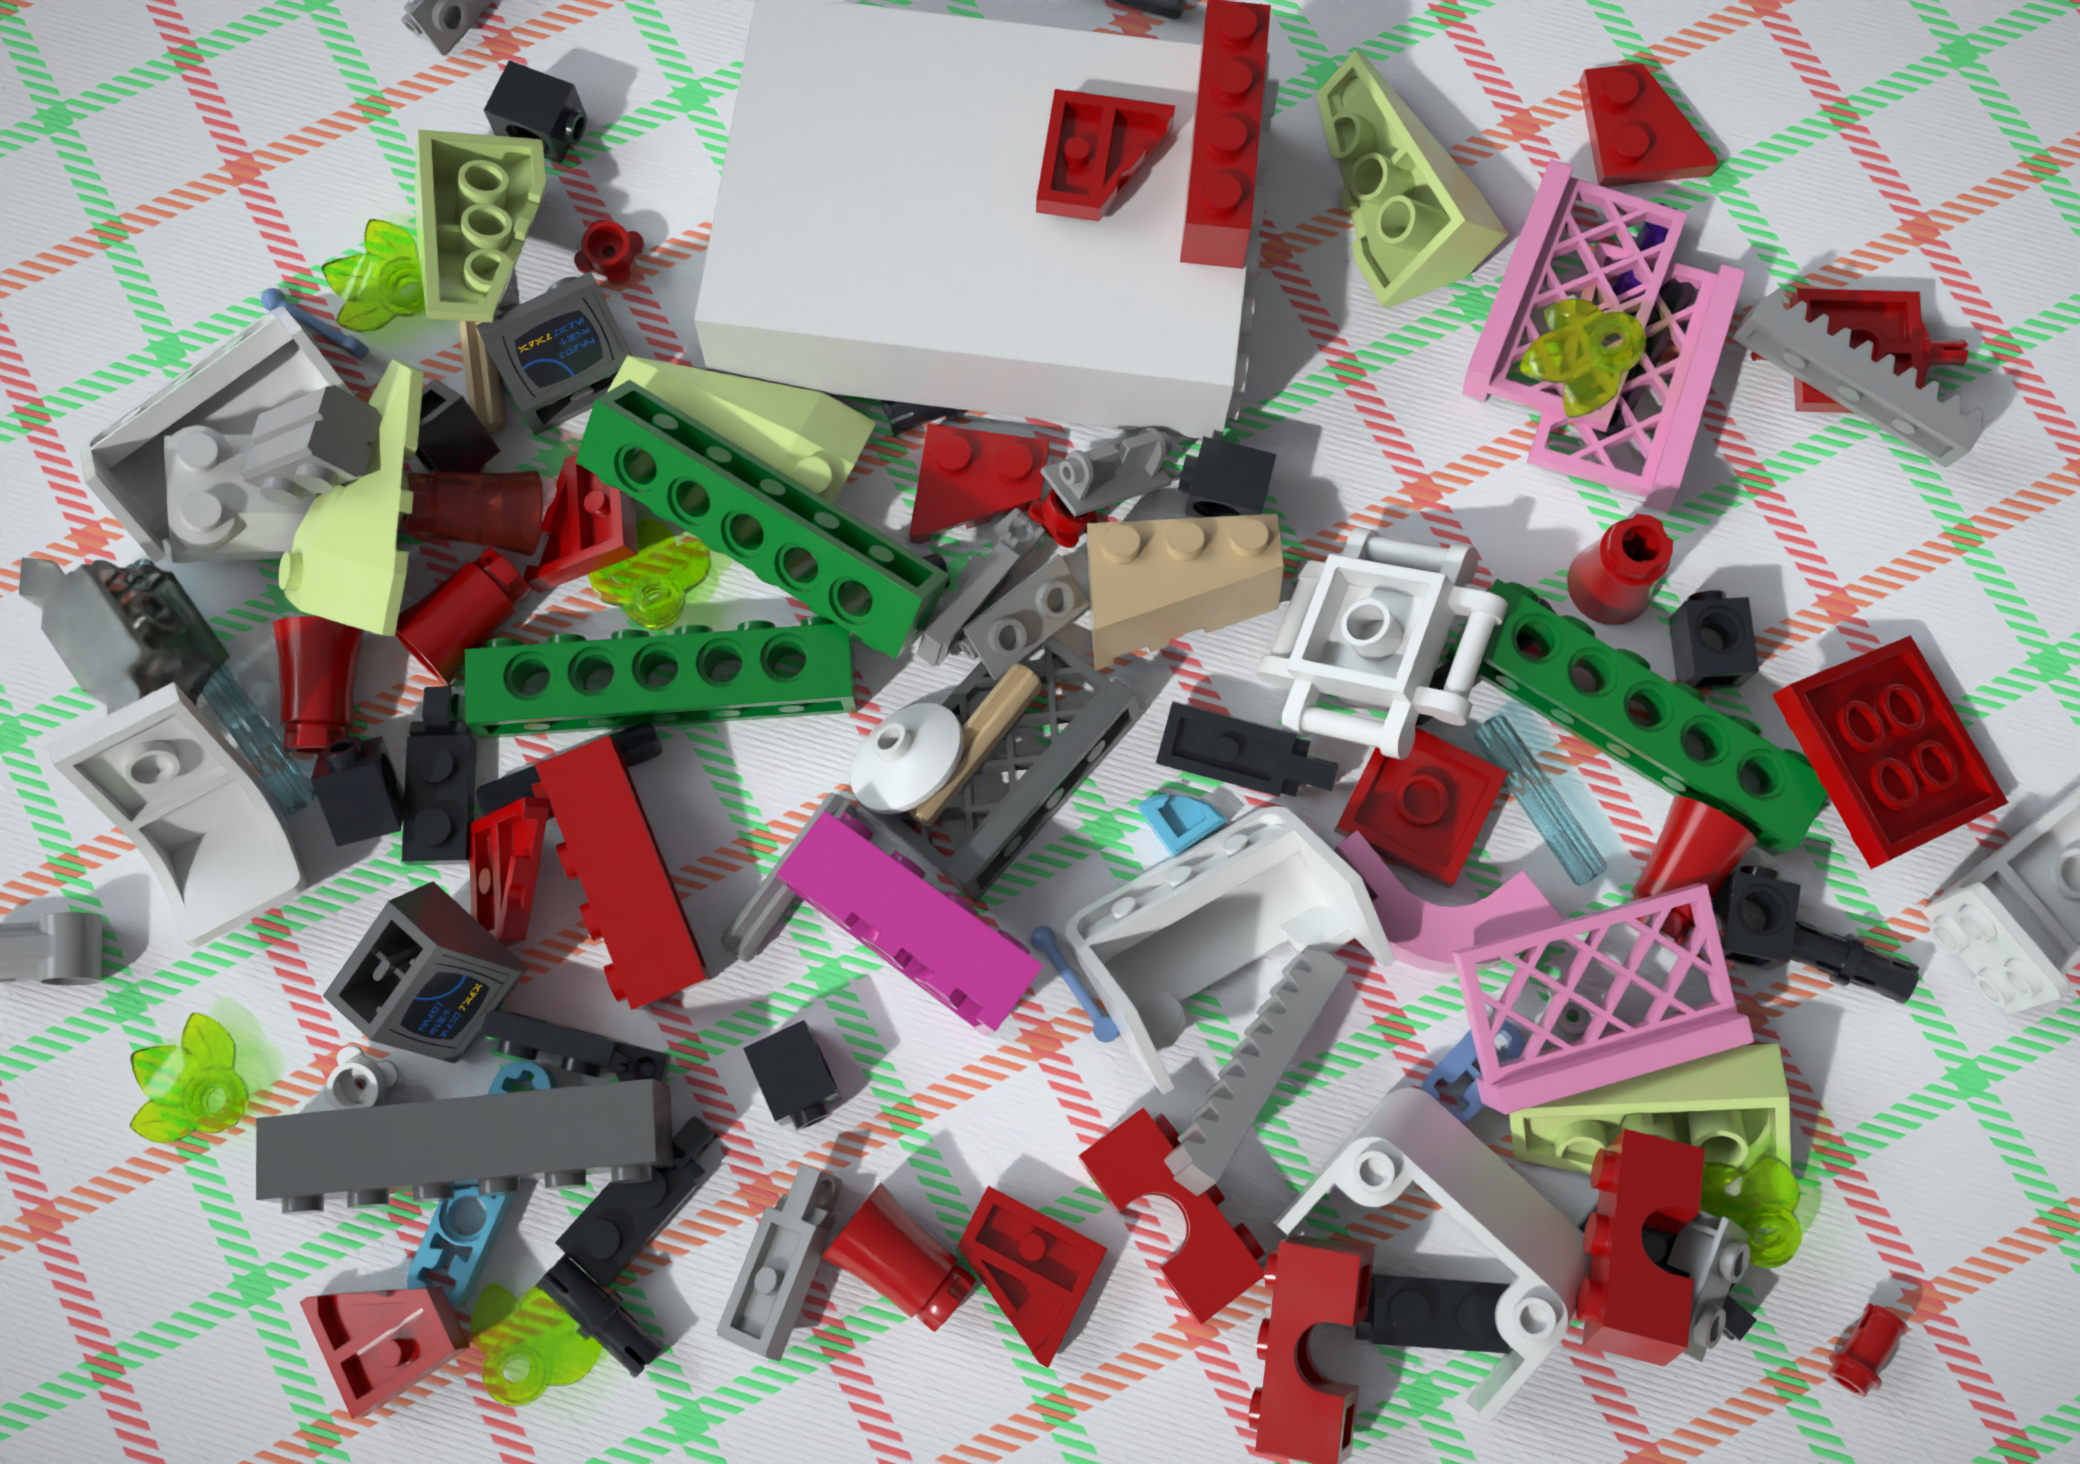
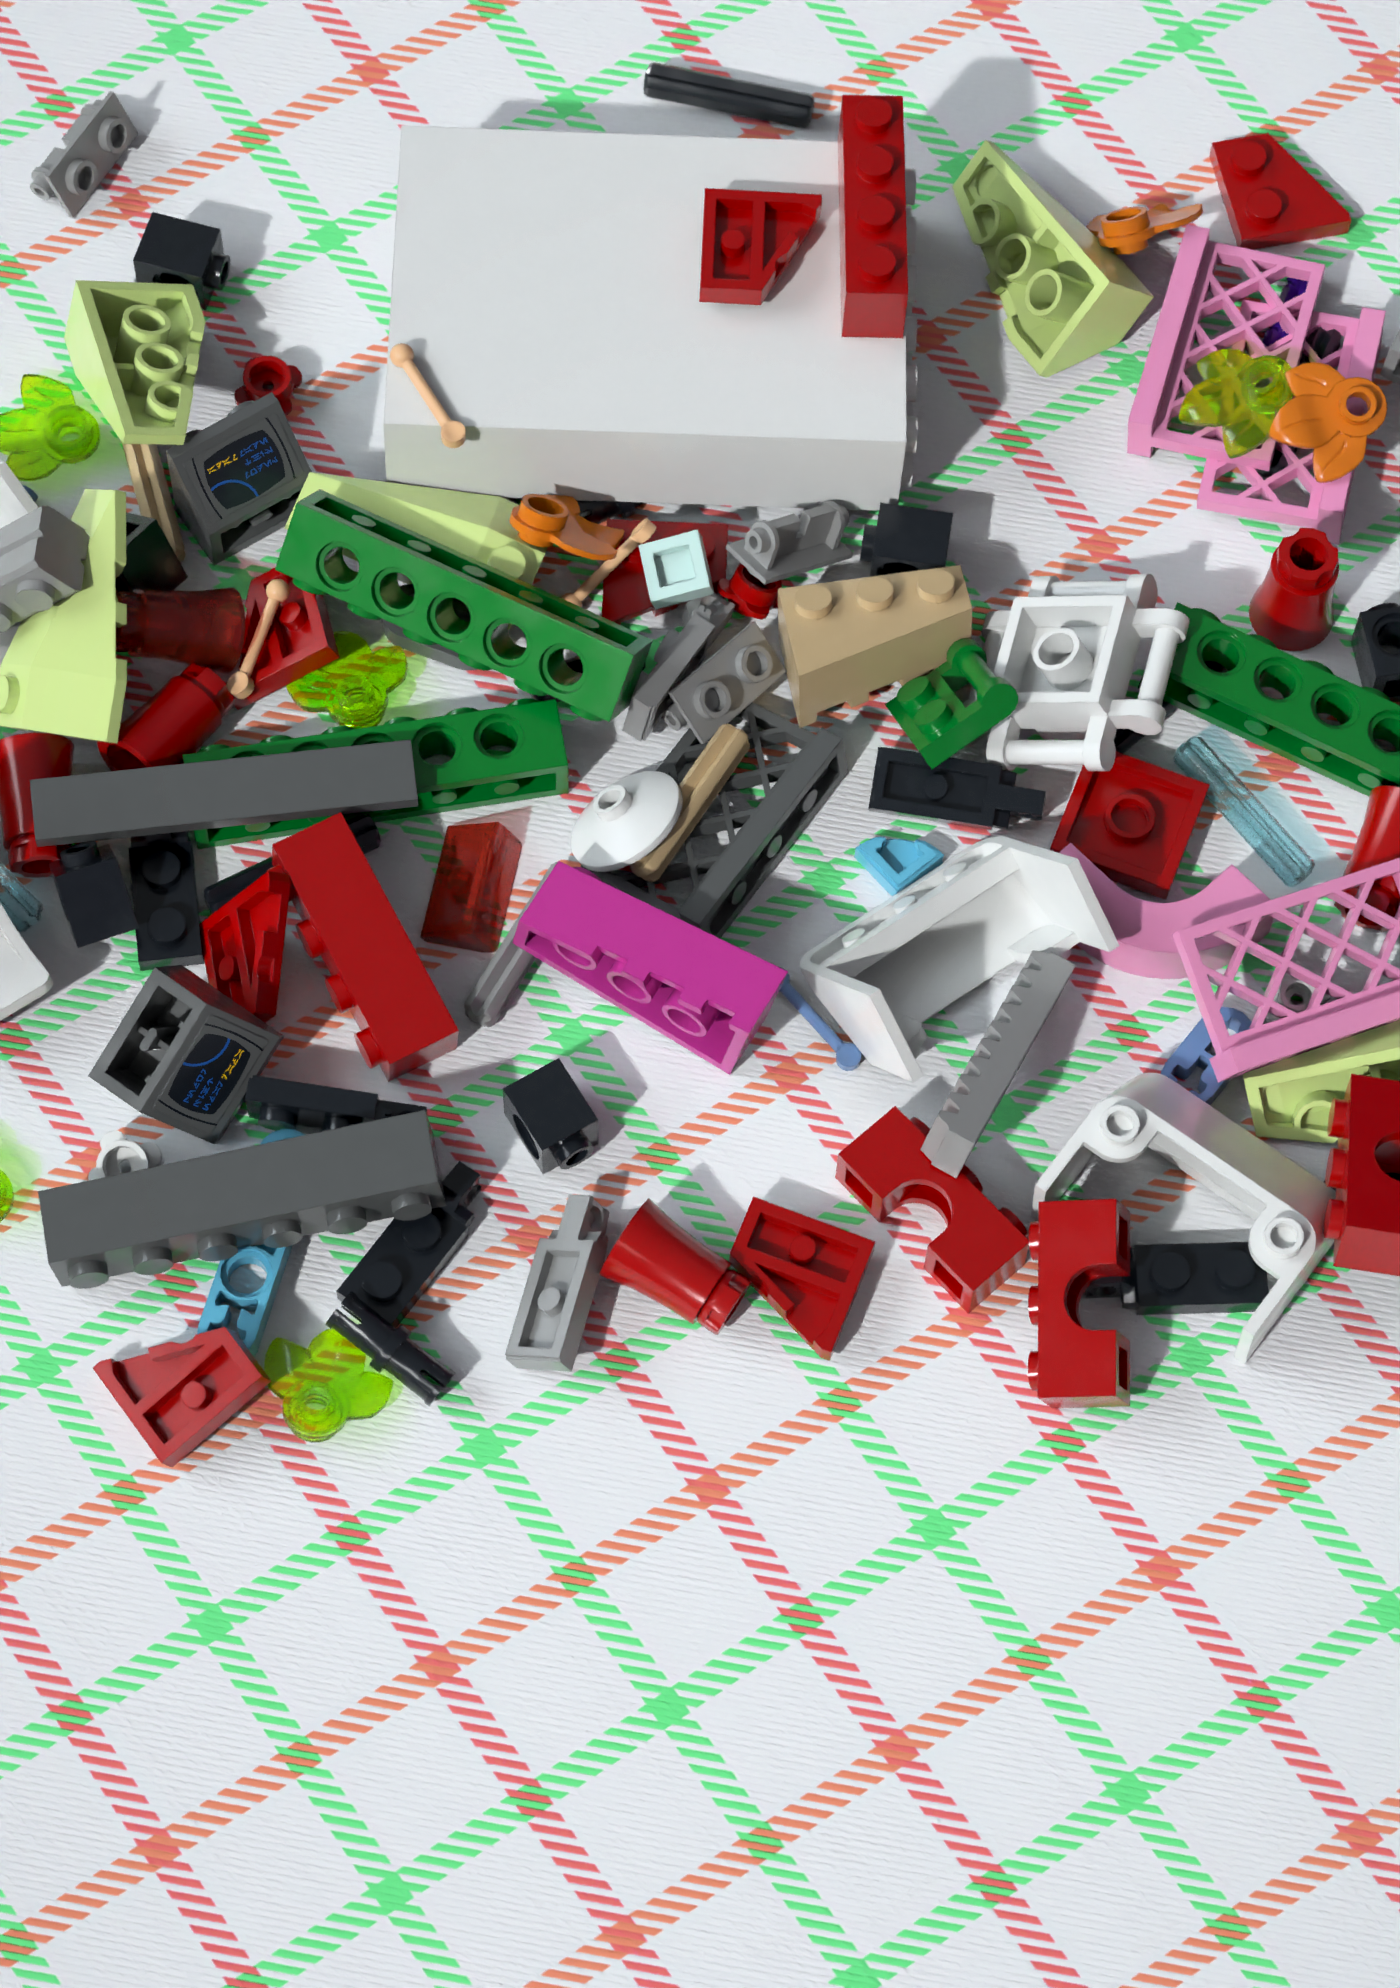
camera: 10 degrees left, 10 degrees down
none -> dark grey tile [30,740,418,847]
none -> light nougat hinge [227,579,290,699]
none -> light nougat hinge [390,343,466,448]
none -> clear red slope [420,822,522,953]
none -> orange plate [509,494,625,561]
none -> light nougat hinge [561,518,656,607]
none -> light aqua plate [638,529,715,610]
none -> green plate [885,638,1018,769]
none -> orange plate [1086,203,1203,255]
none -> orange plate [1269,362,1387,483]

